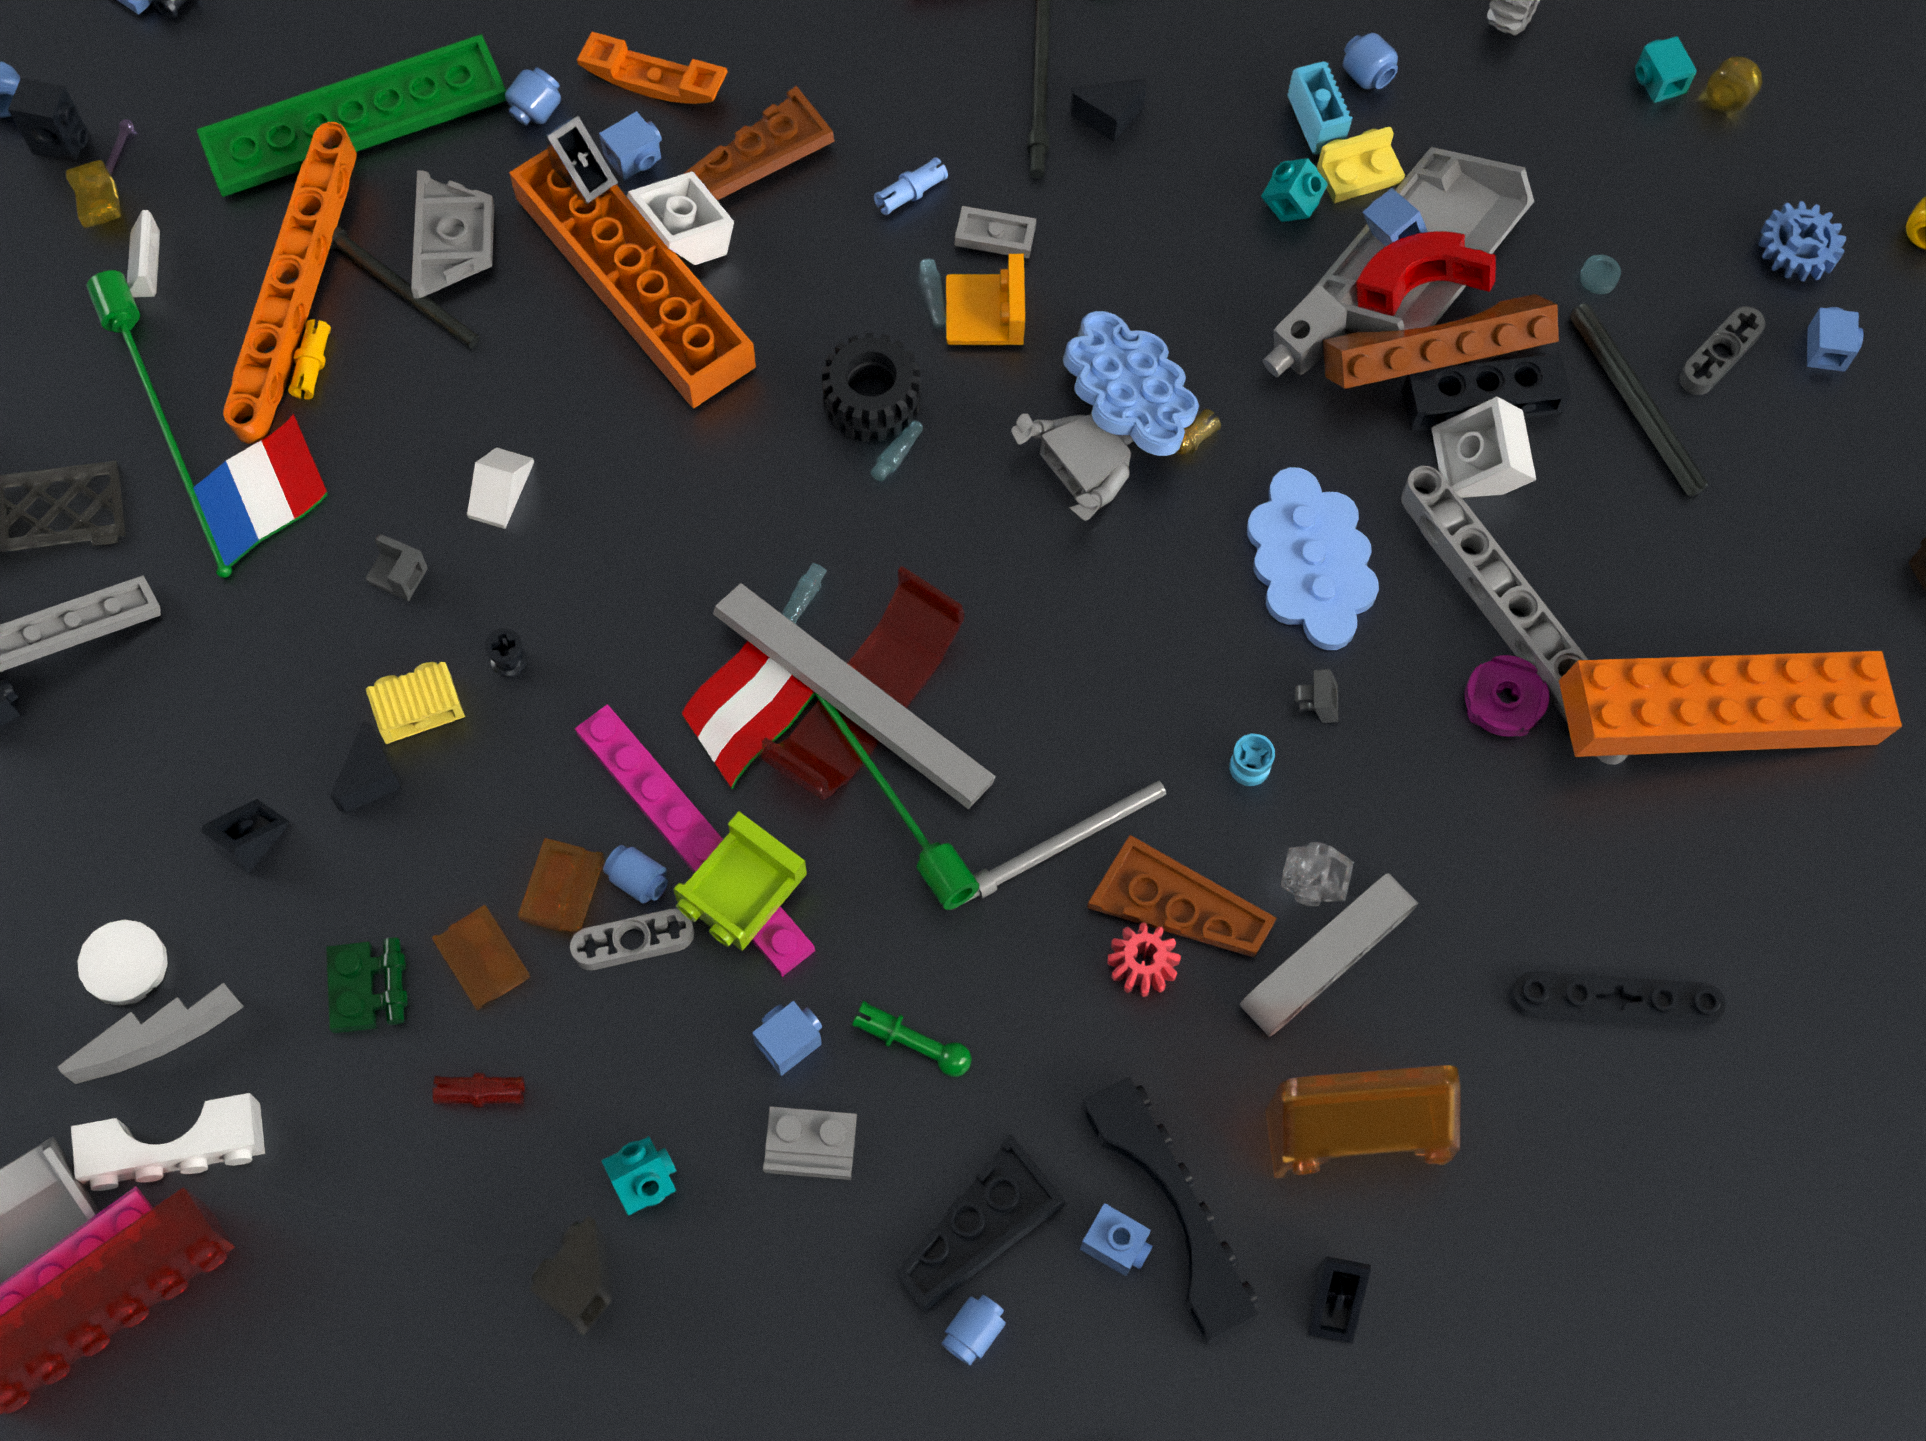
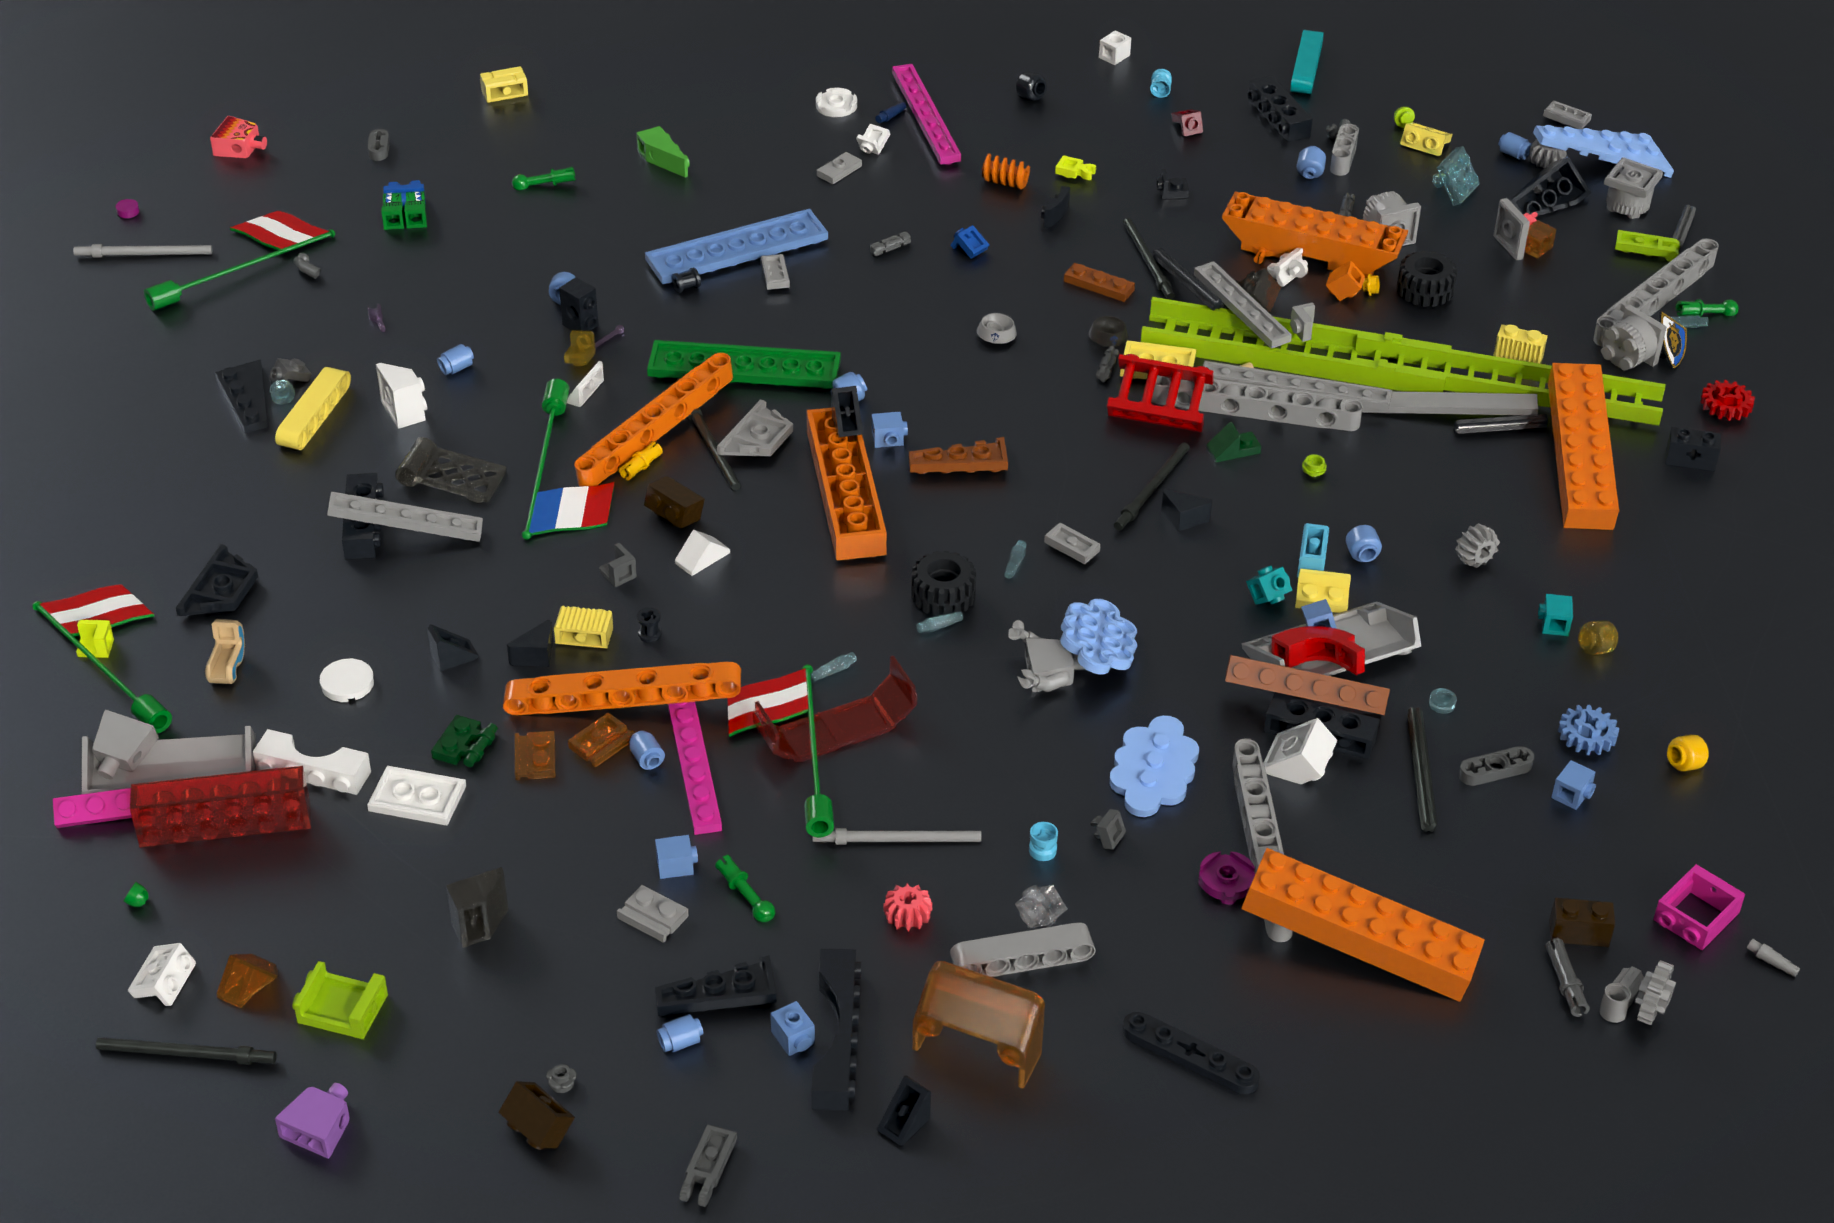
camera: 30 degrees right, 25 degrees down
light grey slope [57,982,244,1084] -> none
clear red pin [433,1073,525,1108] -> none
light grey beam [570,909,694,970] -> none
orange slope [577,32,728,104] -> none
teal brick [601,1136,676,1216] -> none
white slope [627,171,734,265] -> none
lime panel [673,811,807,951] -> none
light grey tile [713,583,996,809] -> none
light blue pin [874,157,948,215] -> none
light orange bracket [946,254,1025,345] -> none
dark orange wing [1087,835,1277,958] -> none
clear yellow pin [1177,409,1221,455] -> none
light grey torso [1262,284,1347,377] -> none
none -> white tile [367,766,466,826]
none -> orange beam [503,662,741,715]
none -> dark brown brick [644,476,705,528]

